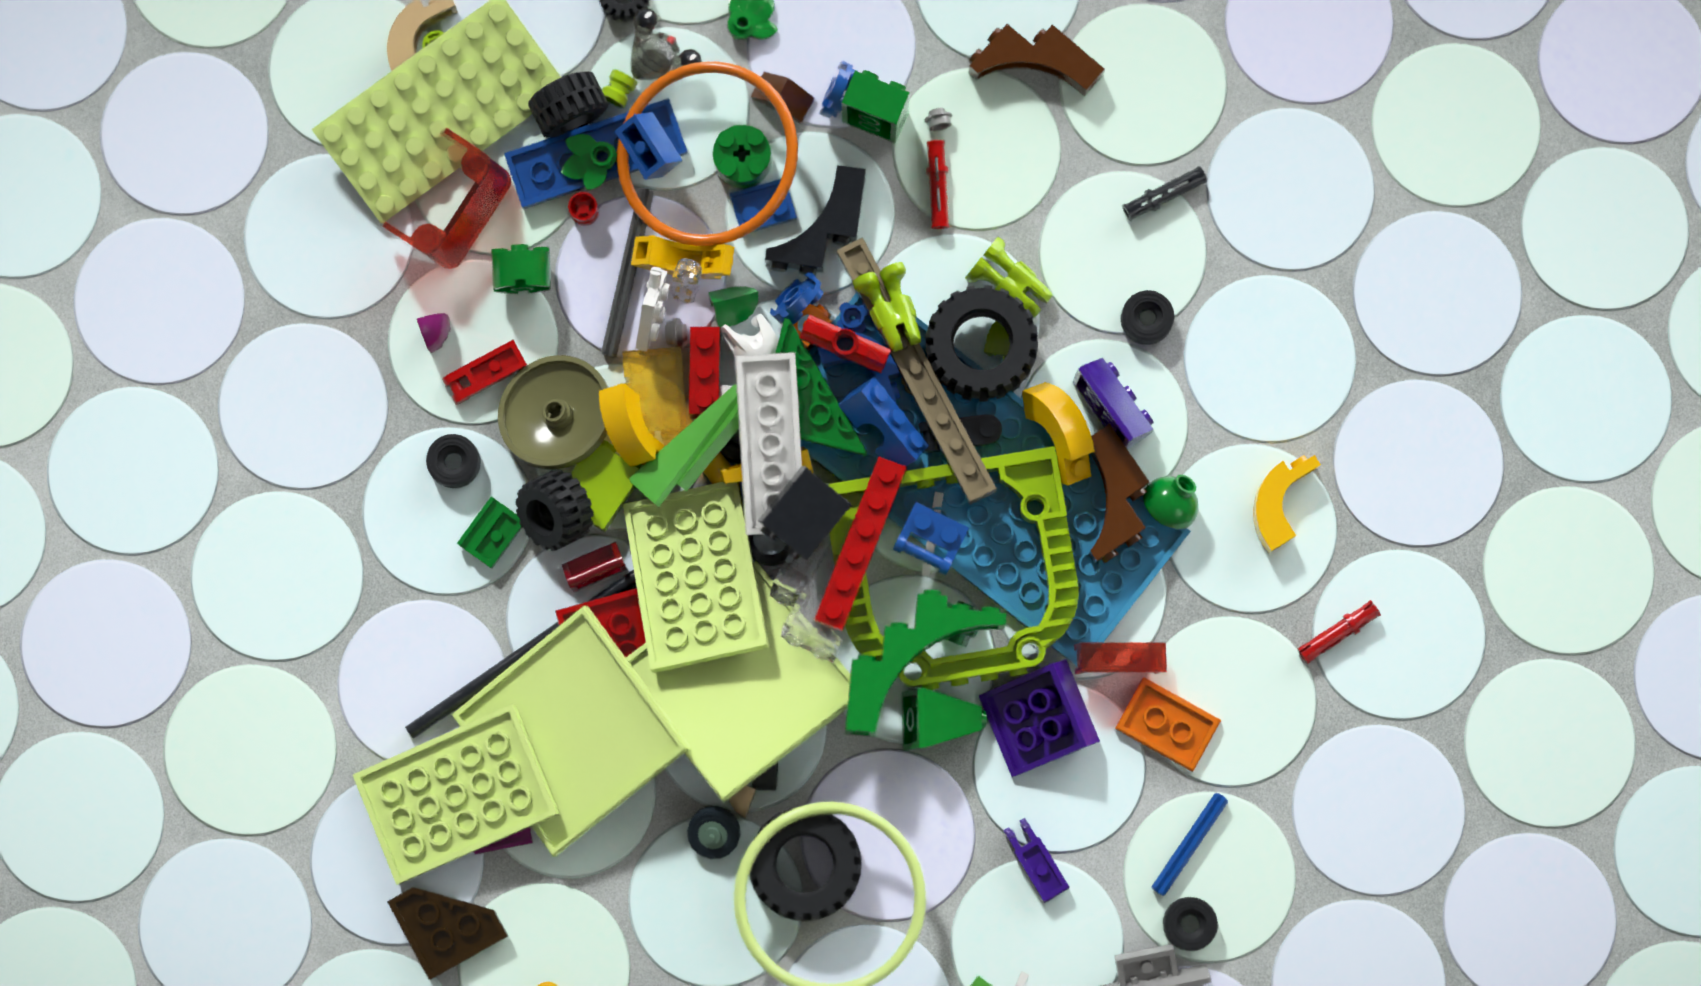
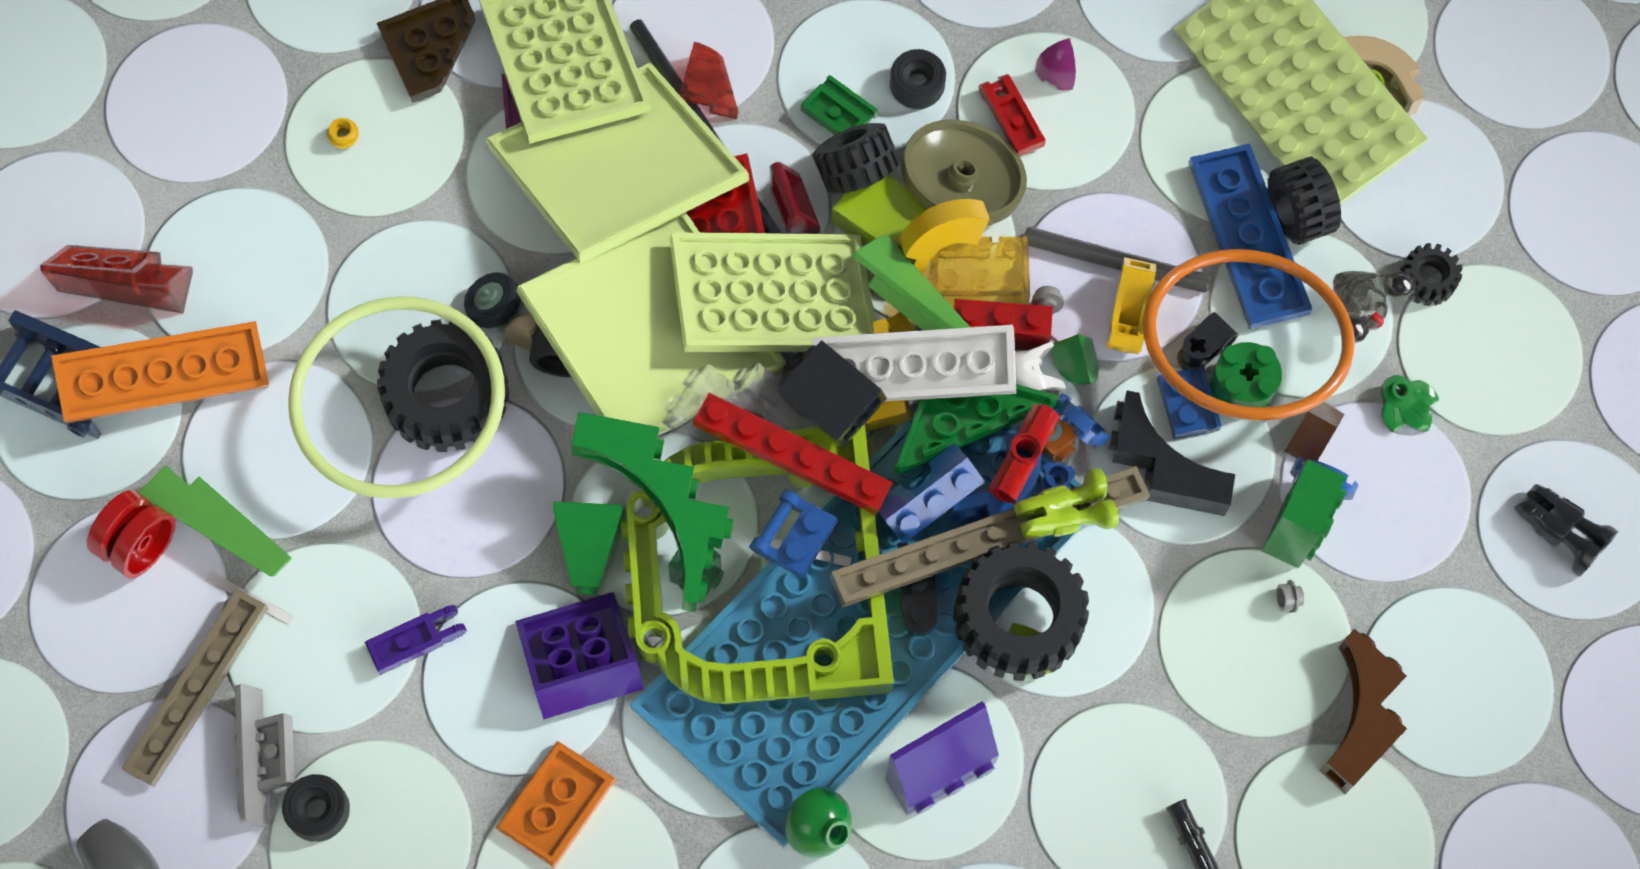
camera: 90 degrees right, 15 degrees down
clear red windscreen [379,128,511,269] -> none
green brick [491,244,551,294] -> none
green plate [561,134,617,190] -> none
red wheel [568,192,599,226] -> none
lime wheel [602,69,638,109] -> none
blue brick [615,112,683,180] -> none
white plate [635,267,670,352] -> none
clear beam [670,258,702,304] -> none
red pin [926,140,950,229] -> none
lime piece [965,236,1053,318] -> none
yellow arch [1022,382,1095,486] -> none
clear red container [1074,642,1167,674] -> none
reddish brown arch [1088,424,1150,564] -> none
black tyre [1121,290,1174,345] -> none
blue axle [1152,793,1228,896] -> none
none -> clear red slope [680,41,739,119]
none -> black piece [1177,312,1239,370]

